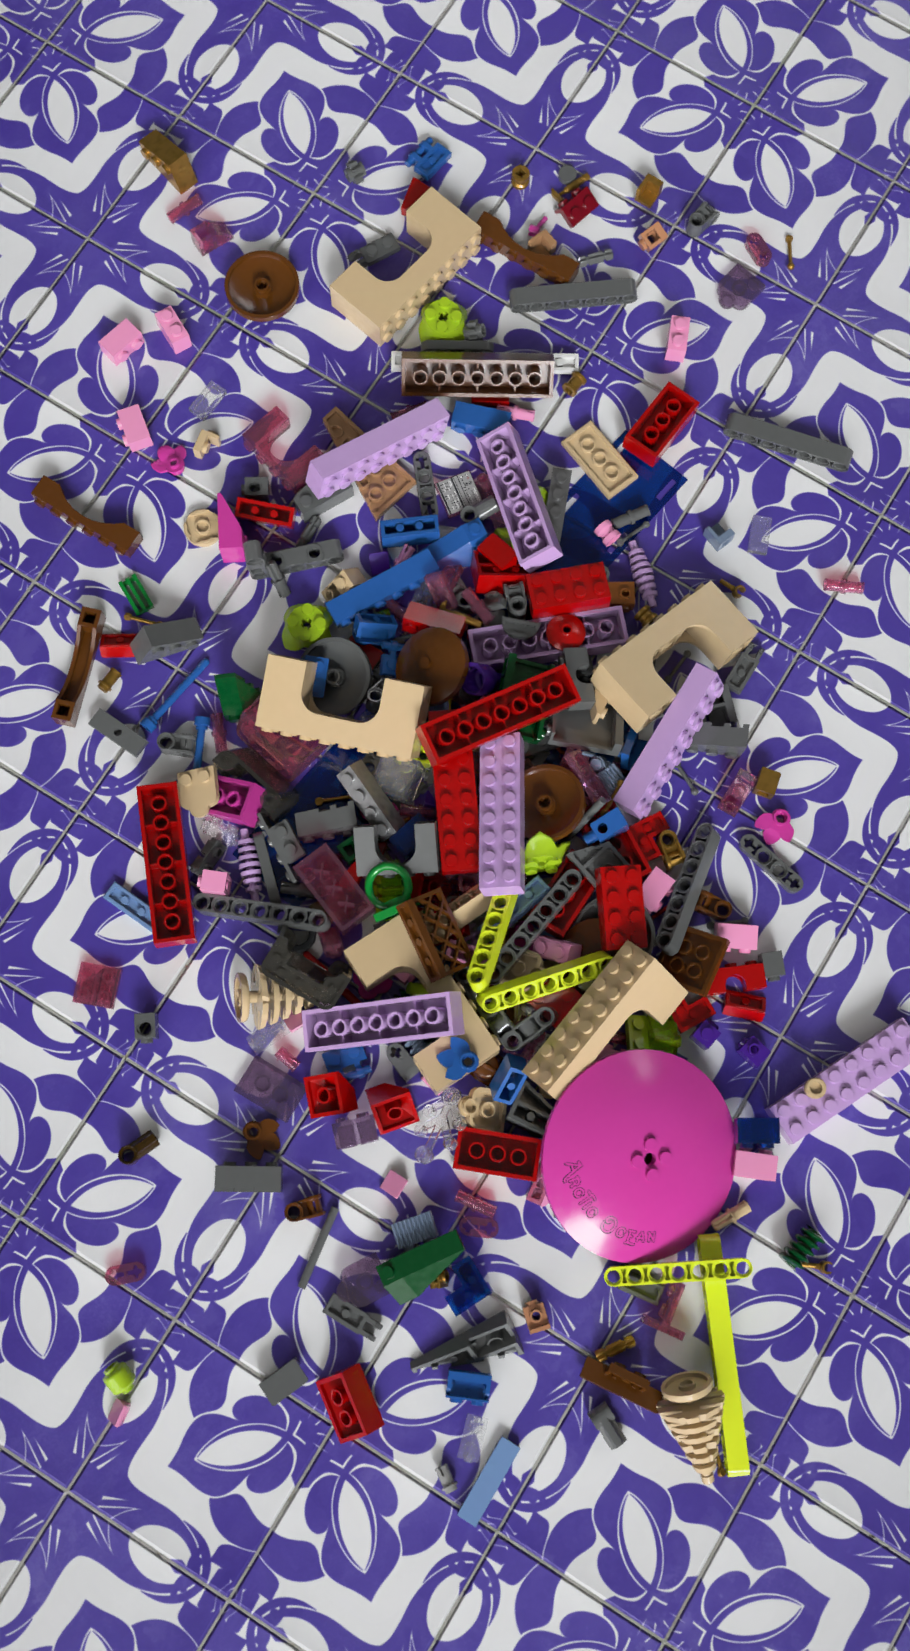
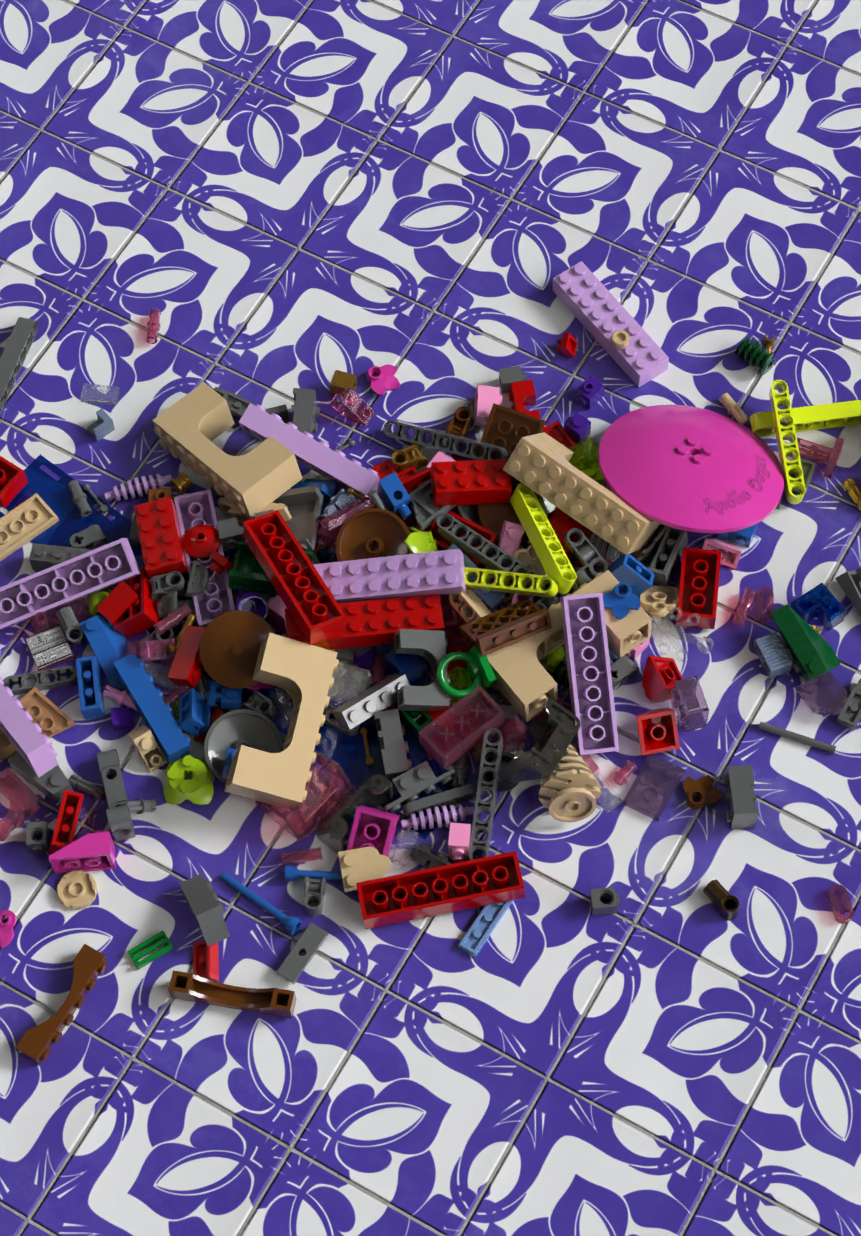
camera: 85 degrees left, 15 degrees down
clear pink tile [72,962,122,1010] -> none
pearl gold pin [97,668,122,693] -> none
pearl gold hinge [124,612,162,625] -> none
dark green wedge [214,673,262,723] -> none
reddish brown piece [284,1194,326,1222] -> none
blue plate [321,1046,372,1081] -> none
bright pink slope [380,1170,408,1199] -> none
nougat brick [522,1299,551,1334] -> none
bright pink wheel [594,519,621,547] -> none
pearl gold hand [719,579,746,599] -> none
red slope [722,989,766,1022] -> none
bright pink brick [732,1146,778,1182] -> none
clear blue brick [733,1118,780,1149] -> none
dark grey beam [738,834,804,894] -> none
none -> dark grey piece [70,525,108,550]
none -> red tile [210,550,234,575]
none -> red tile [555,332,578,358]

